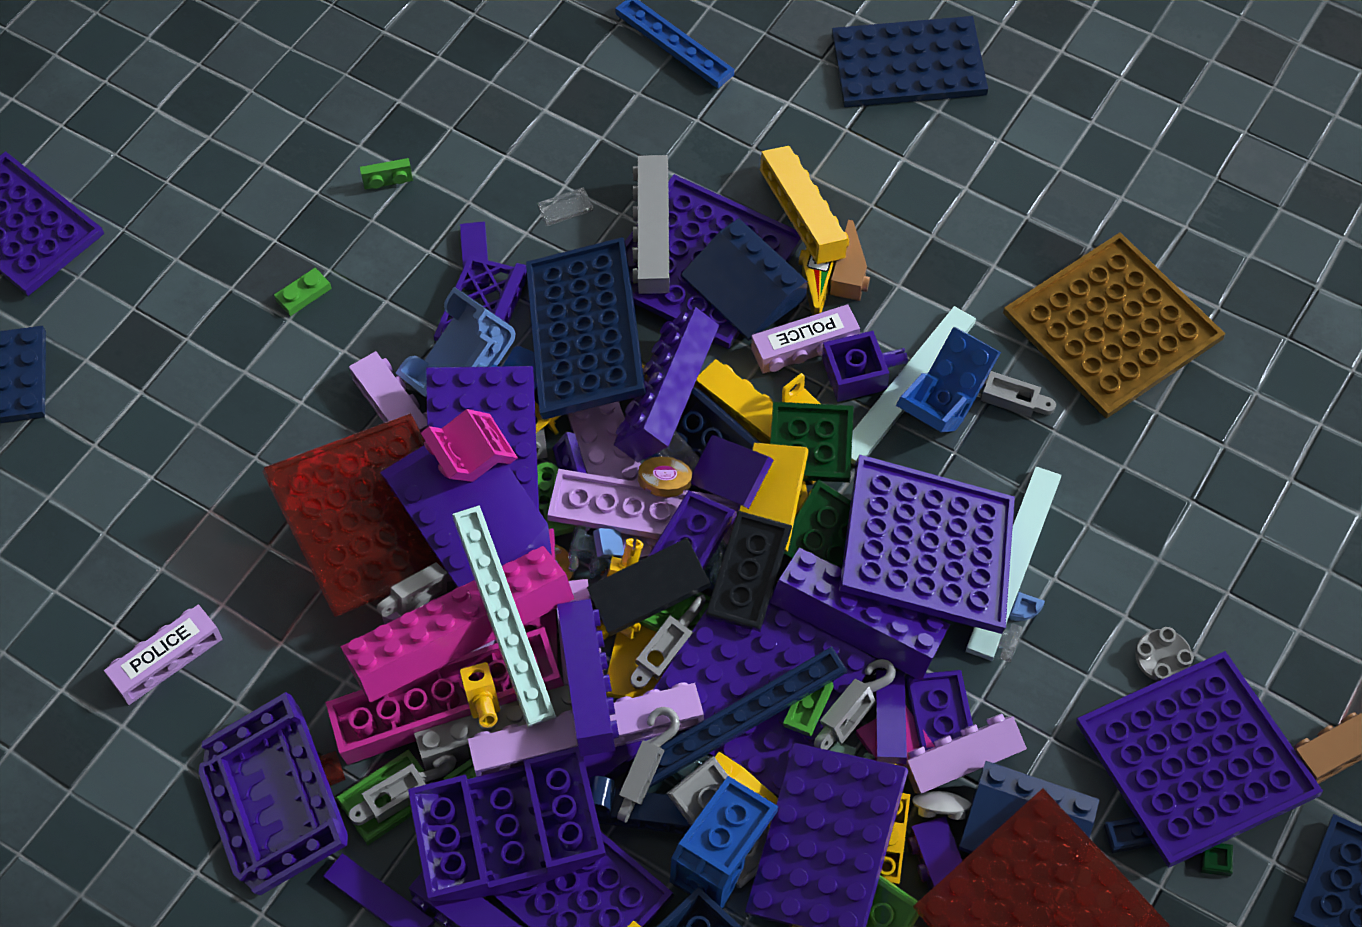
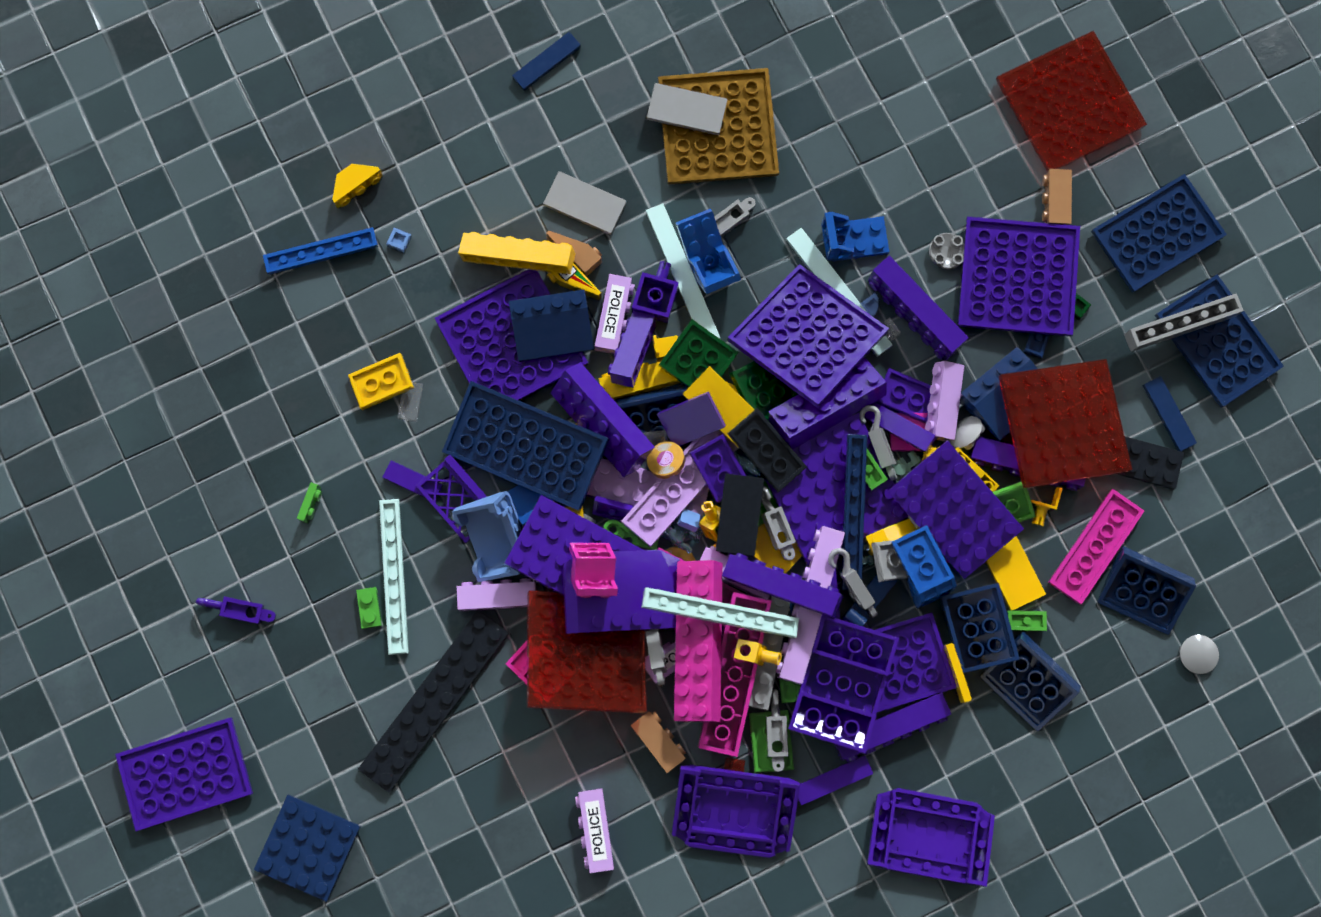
camera: 65 degrees left, 20 degrees up
light grey brick [633,155,669,294] -> none
dark blue plate [832,16,988,107] -> none
none -> dark purple piece [196,596,276,624]
none -> yellow slope [332,164,383,208]
none -> yellow tile [348,353,414,410]
none -> black plate [358,610,509,793]
none -> light aqua tile [379,499,409,655]
none -> medium blue tile [386,228,412,253]
none -> dark blue tile [512,32,581,91]
none -> light grey tile [543,171,627,235]
none -> brick [608,311,656,388]
none -> medium nougat brick [631,711,686,773]
none -> light grey tile [647,83,727,135]
none -> blue bracket [821,212,890,261]
none -> dark purple brick [868,255,969,361]

